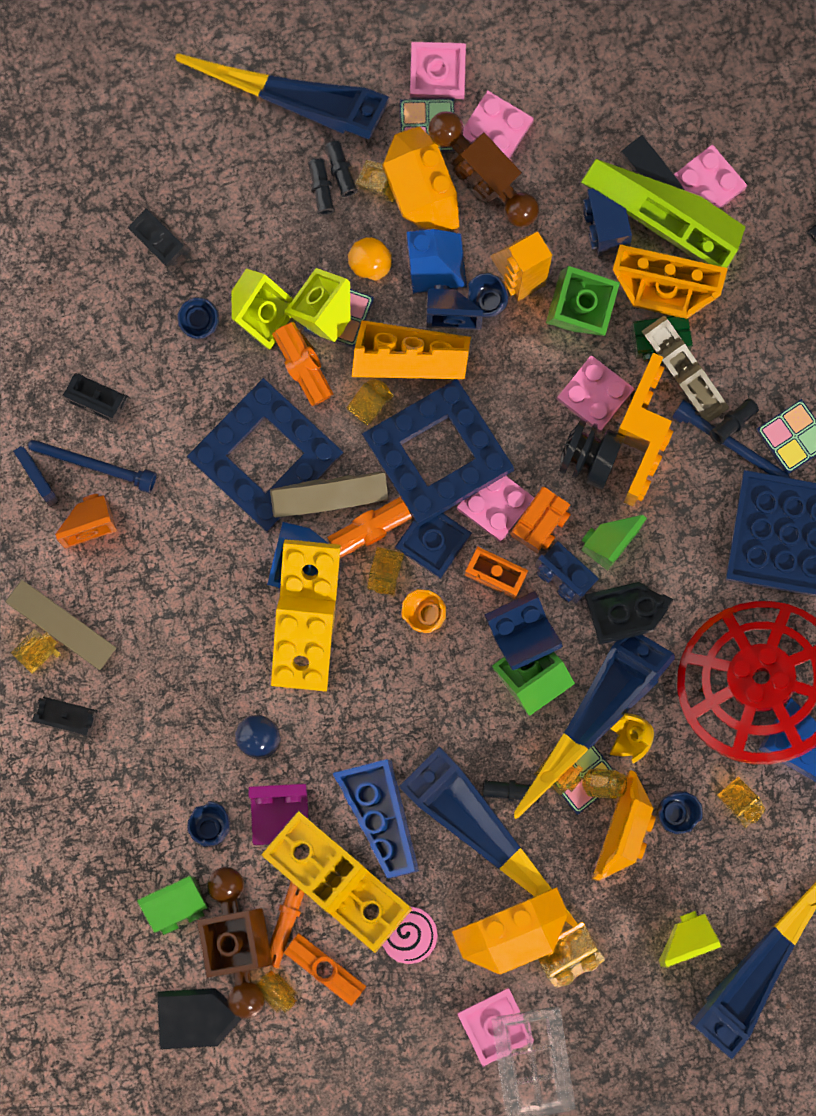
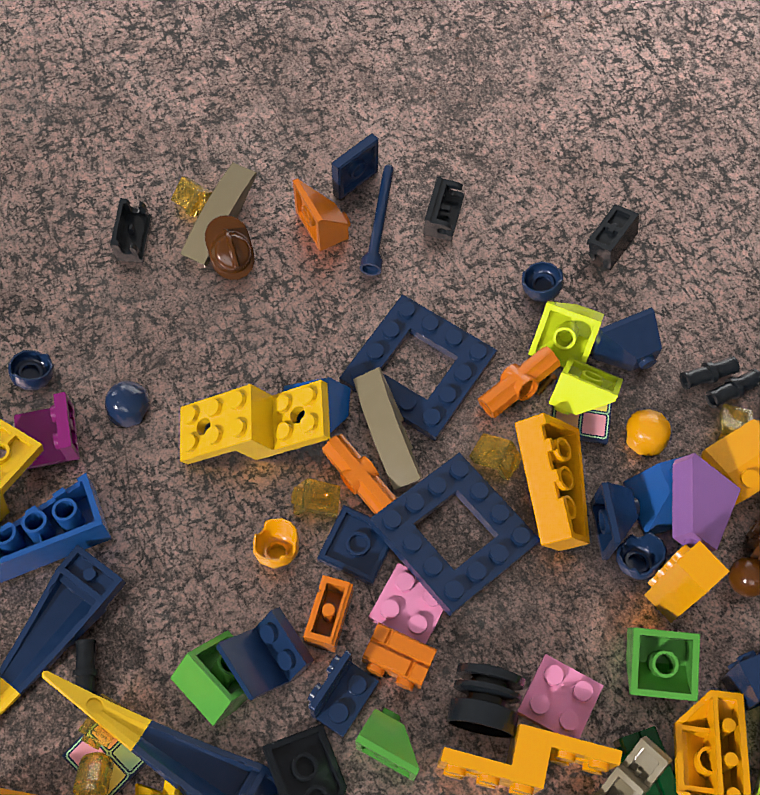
camera: 80 degrees right, 15 degrees down
none -> reddish brown piece [205,215,255,280]
none -> dark blue slope [590,307,662,372]
none -> medium lavender slope [672,453,741,552]

